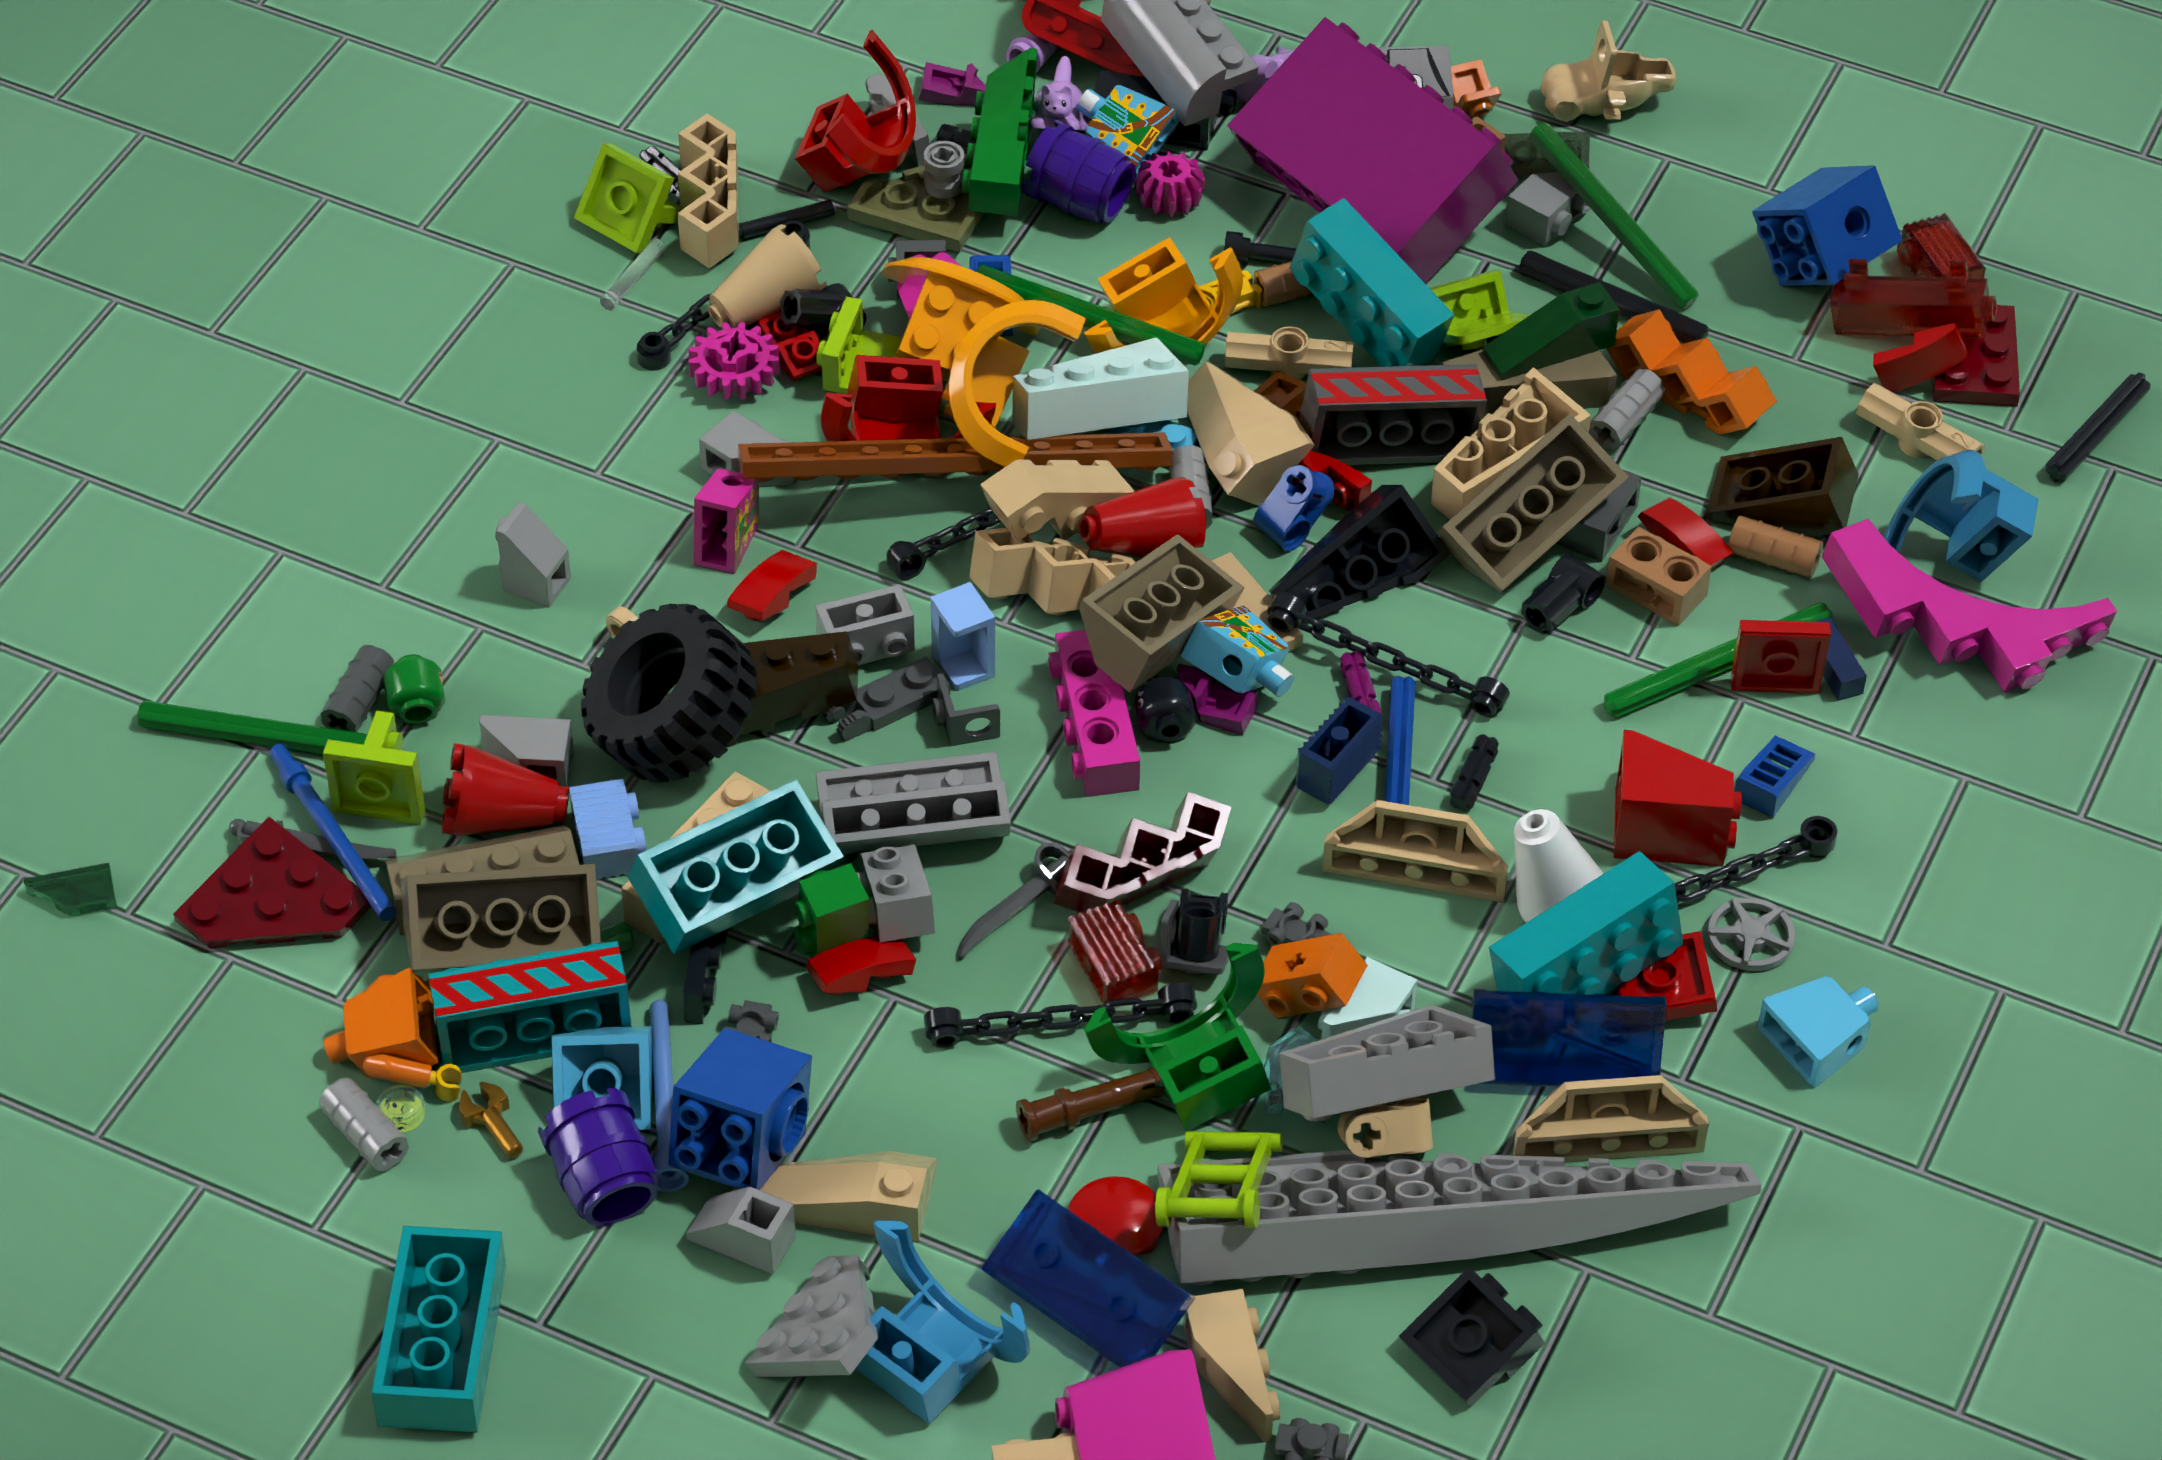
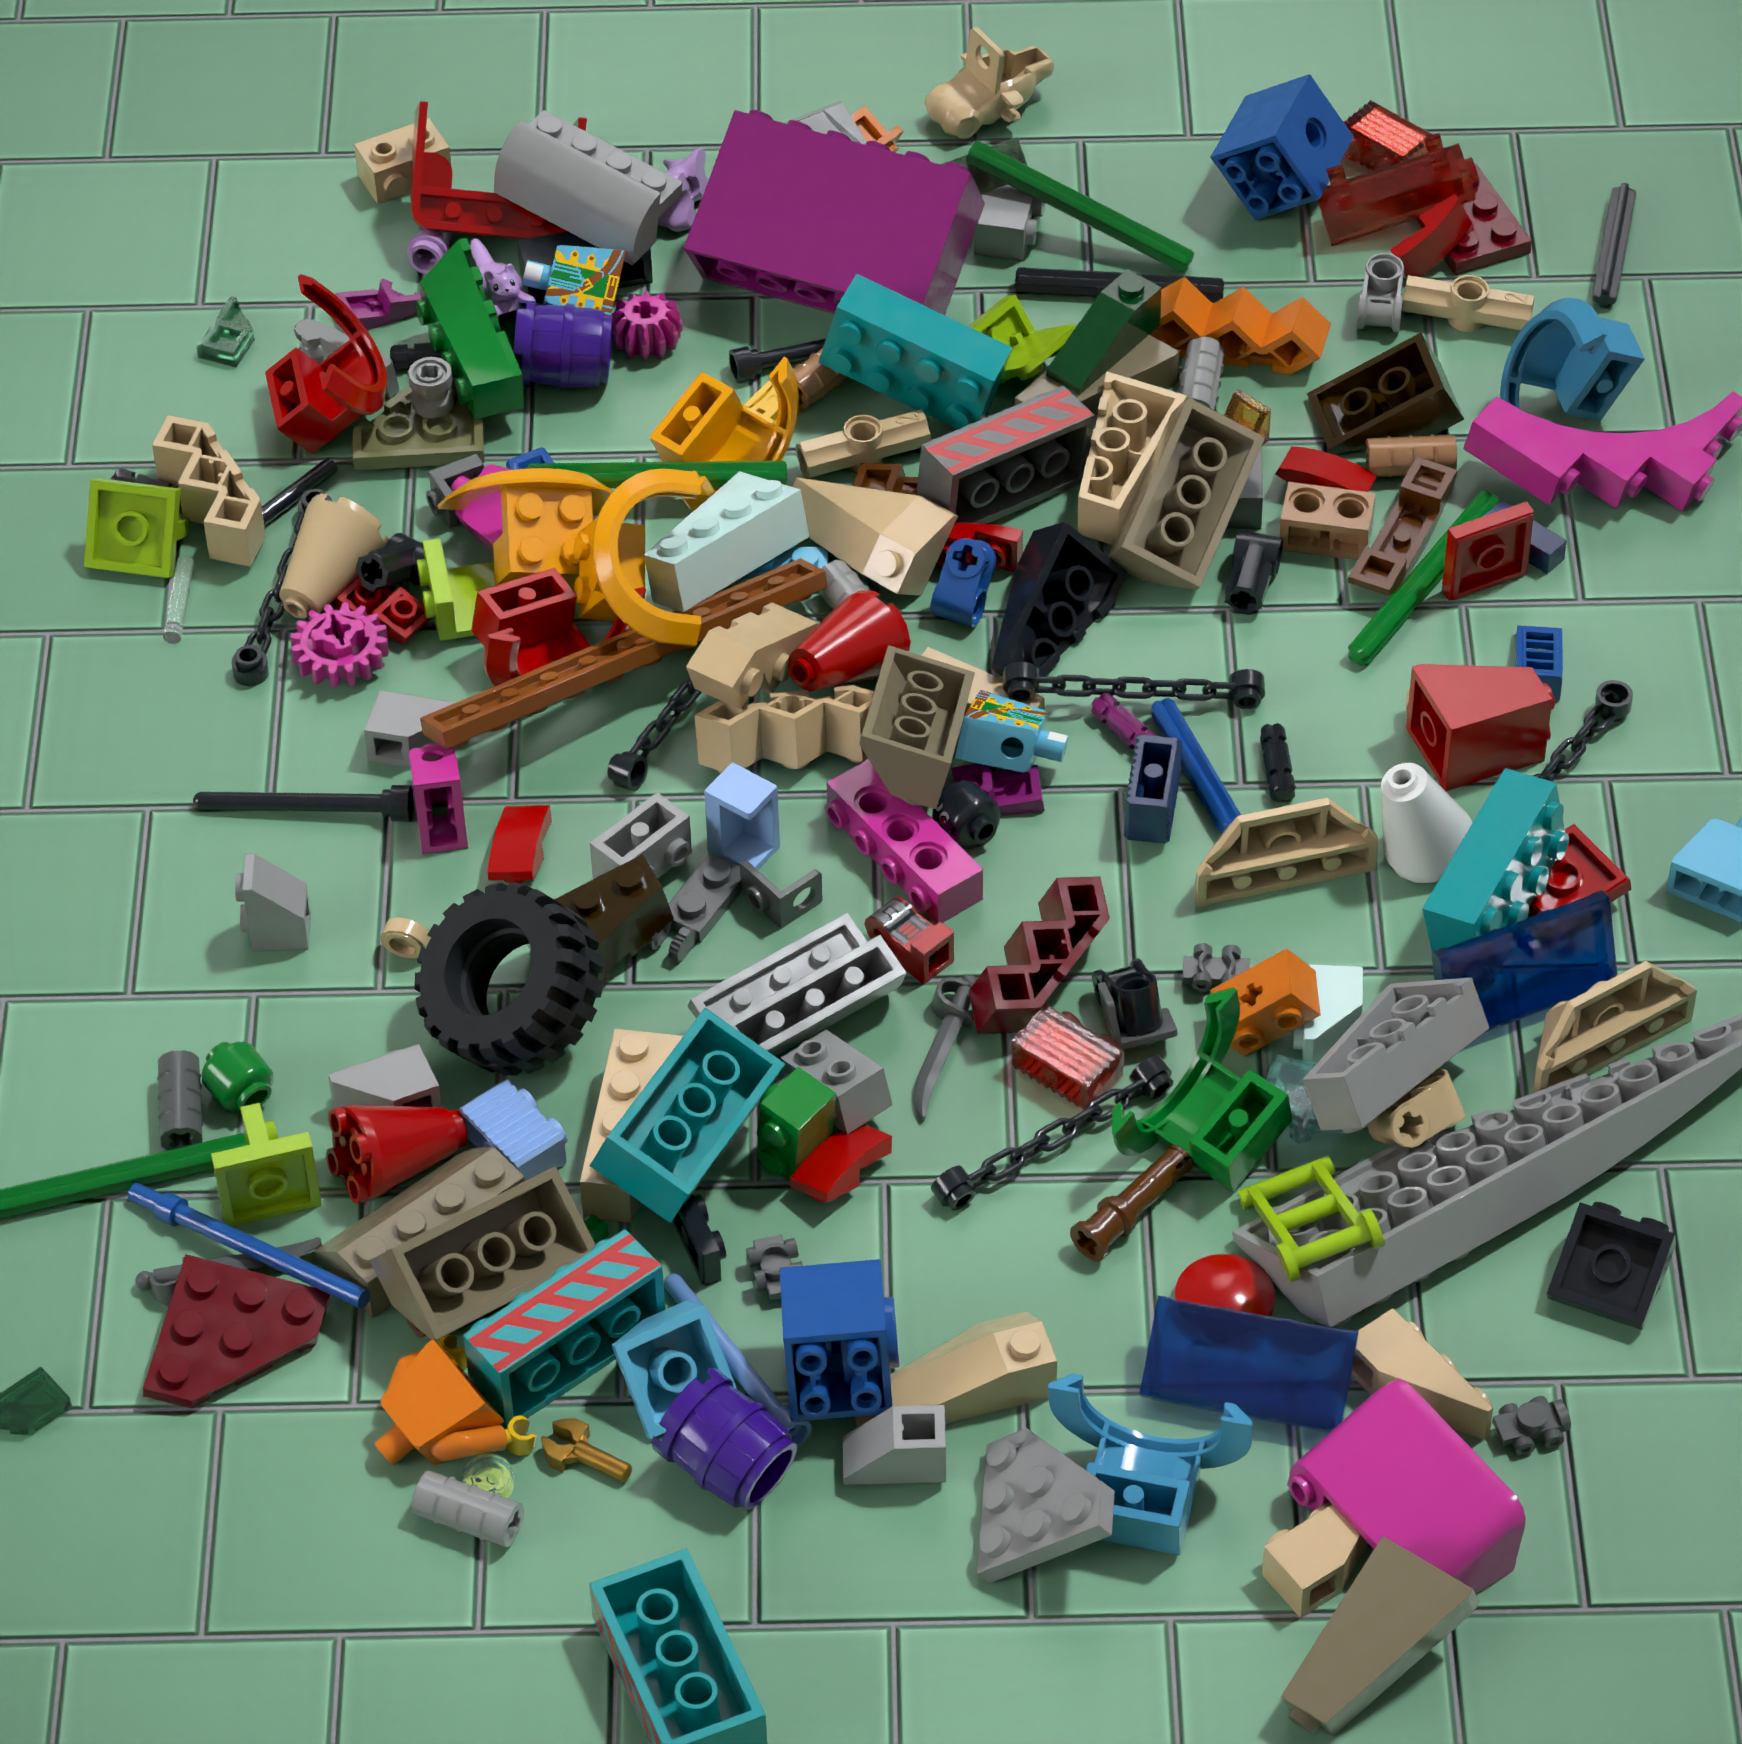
camera: 25 degrees left, 0 degrees up
light grey wheel [1707,897,1795,972] -> none
none -> black piece [193,785,414,822]
none -> clear green tile [197,296,255,368]
none -> red leg [864,897,954,984]
none -> clear orange slope [1224,389,1271,446]
none -> slope [1348,457,1457,596]
none -> light grey piece [1357,253,1404,333]

